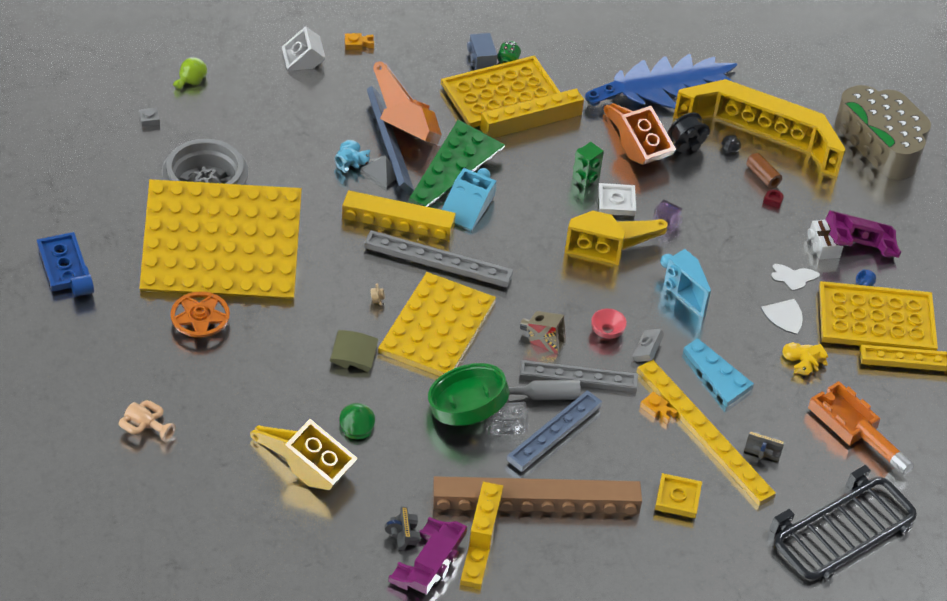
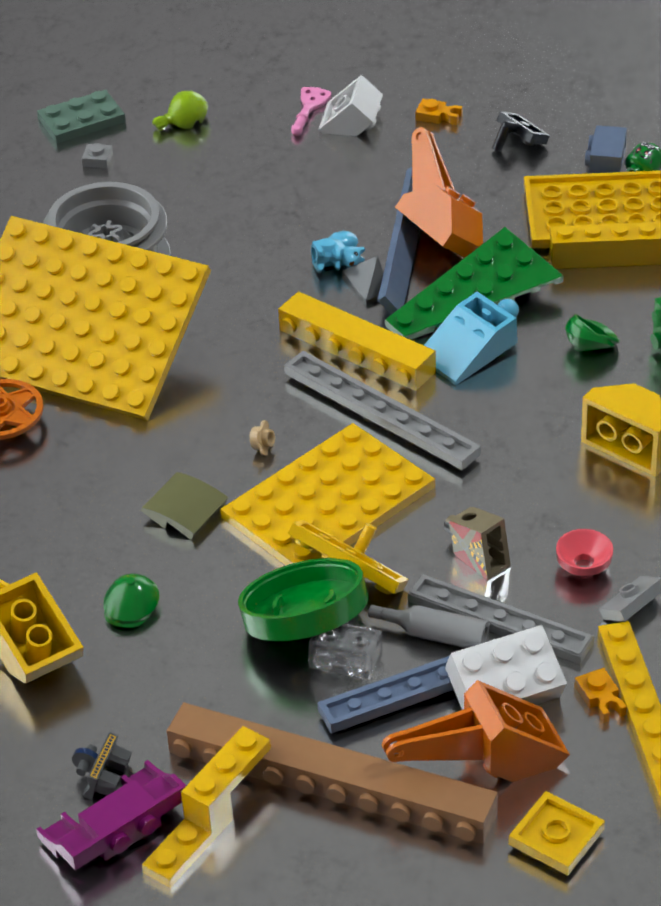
camera: 30 degrees right, 5 degrees down
none -> sand green plate [37,90,126,144]
none -> yellow plate [288,520,409,595]
none -> bright pink piece [291,87,331,136]
none -> orange slope [381,680,570,782]
none -> white brick [445,625,567,710]
none -> black plate [492,111,550,152]
none -> green hat [565,314,620,352]

